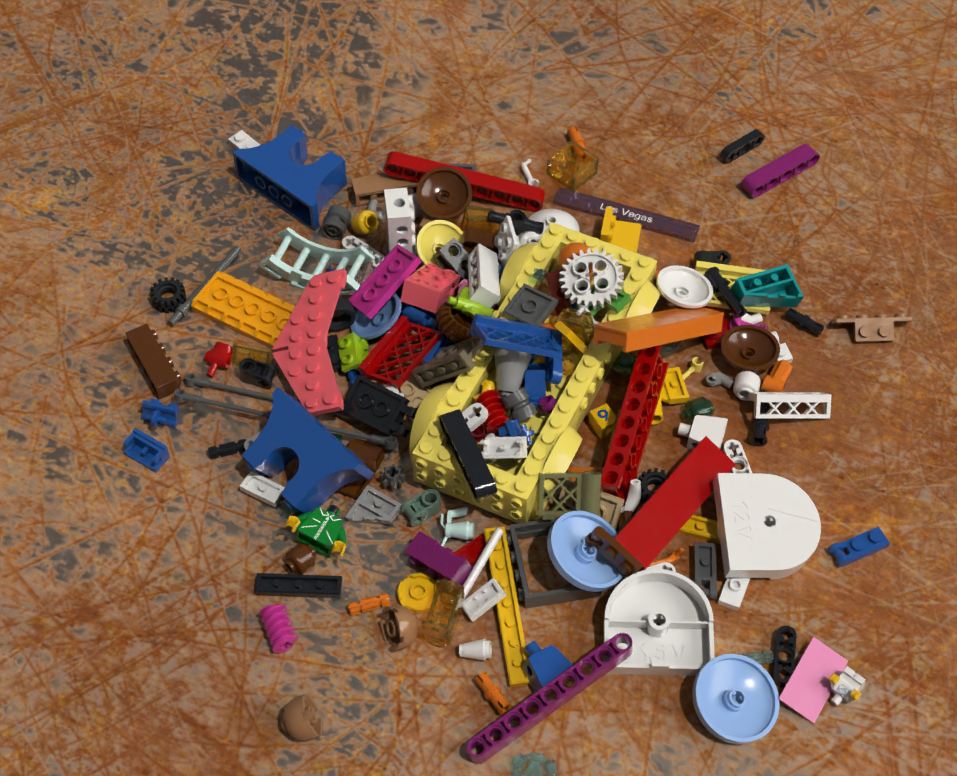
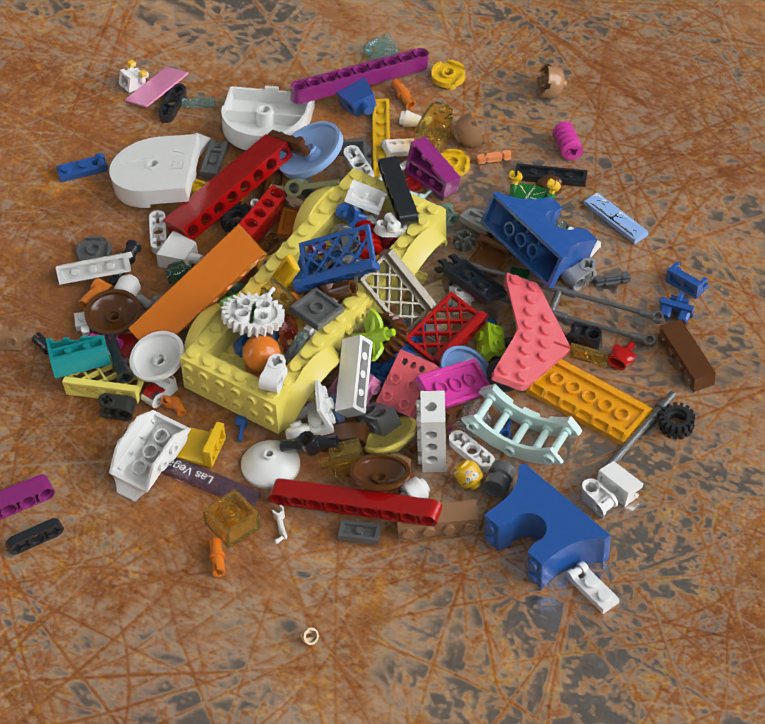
camera: 170 degrees left, 5 degrees down
light grey arm [367,199,384,221] -> none
light blue dish [692,654,779,744] -> none
none -> dark grey tile [76,235,112,261]
none -> white slope [109,410,191,502]
none -> white piece [258,354,287,393]
none -> tan hinge [300,627,319,645]
none -> white beam [343,145,374,177]
none -> white arm [384,212,401,233]
none -> yellow plate [431,60,465,90]
none -> white piece [581,478,618,517]
none -> light blue tile [584,192,648,244]
none -> white hinge [597,461,643,507]

